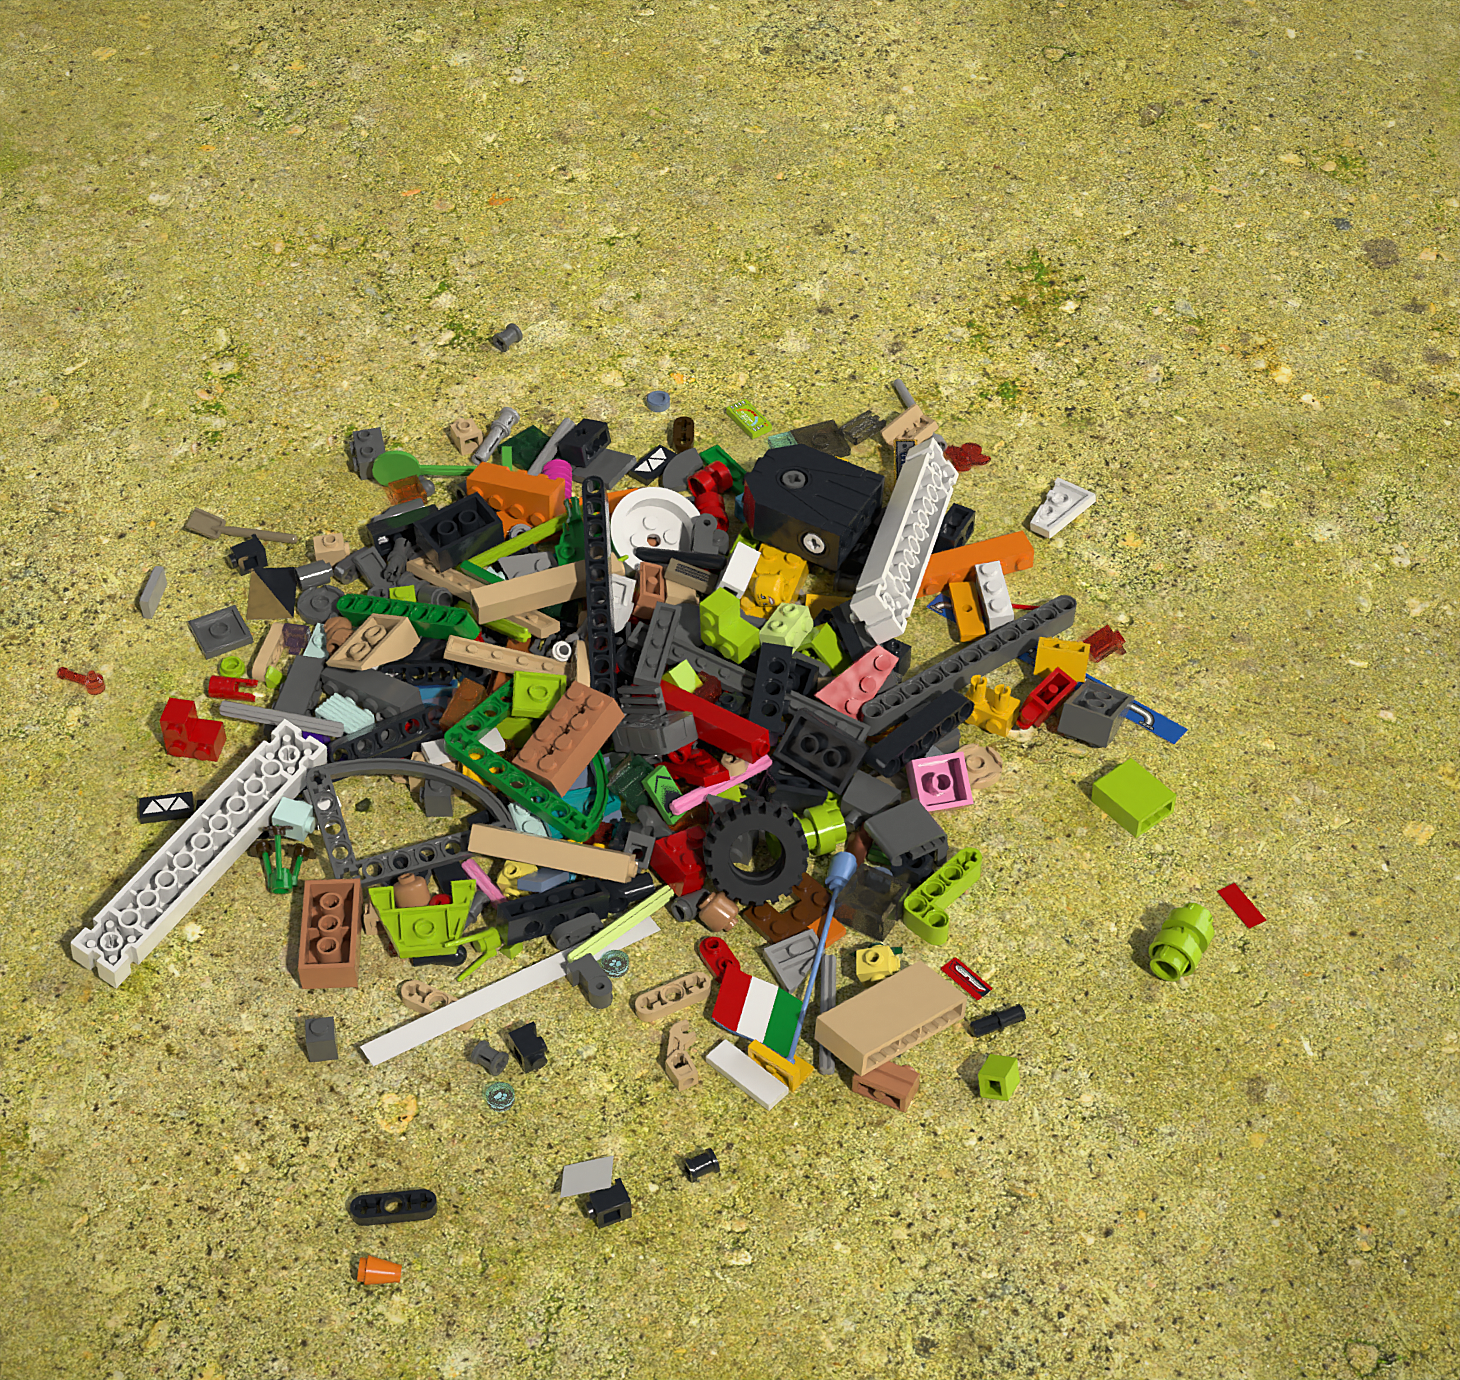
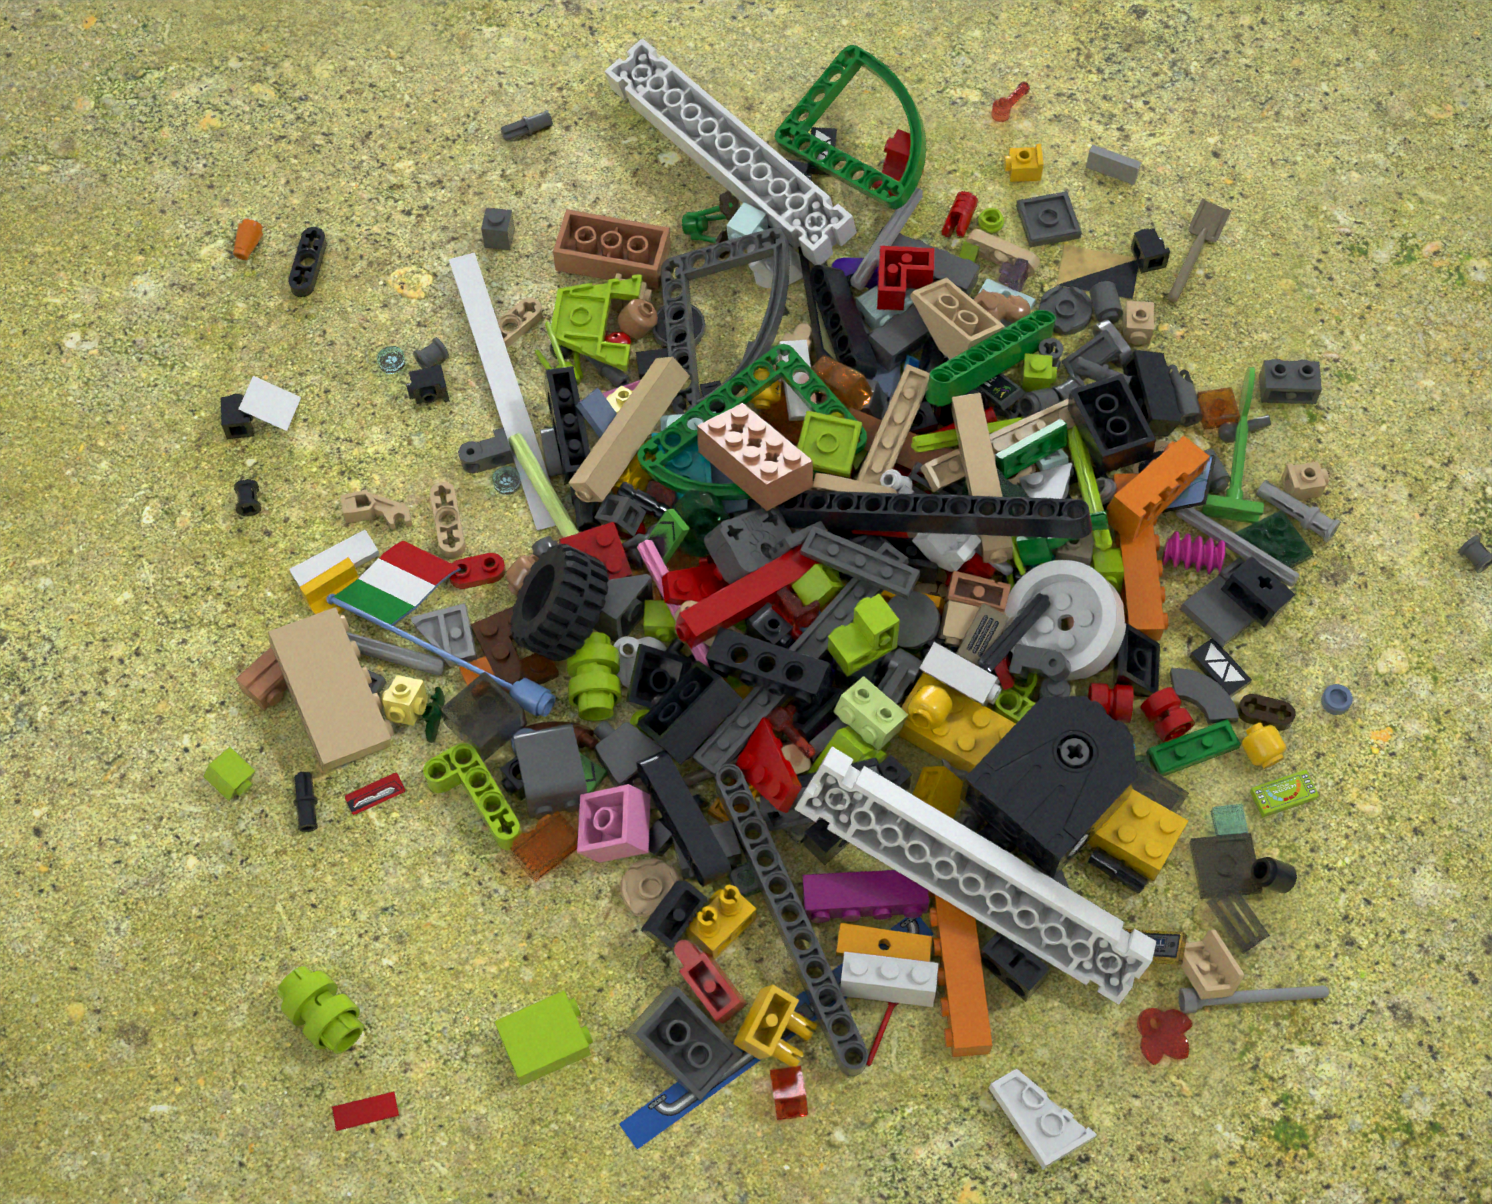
camera: 105 degrees right, 15 degrees up
none -> dark grey axle [501,110,553,141]
none -> clear orange brick [510,811,578,883]
none -> black brick [641,880,708,948]
none -> clear red piece [767,705,816,759]
none -> green beam [774,45,927,209]
none -> magenta brick [802,870,929,923]
none -> red brick [877,245,935,311]
none -> yellow brick [1004,144,1044,182]
none -> yellow head [1241,723,1287,769]
none -> black brick [1251,857,1297,893]

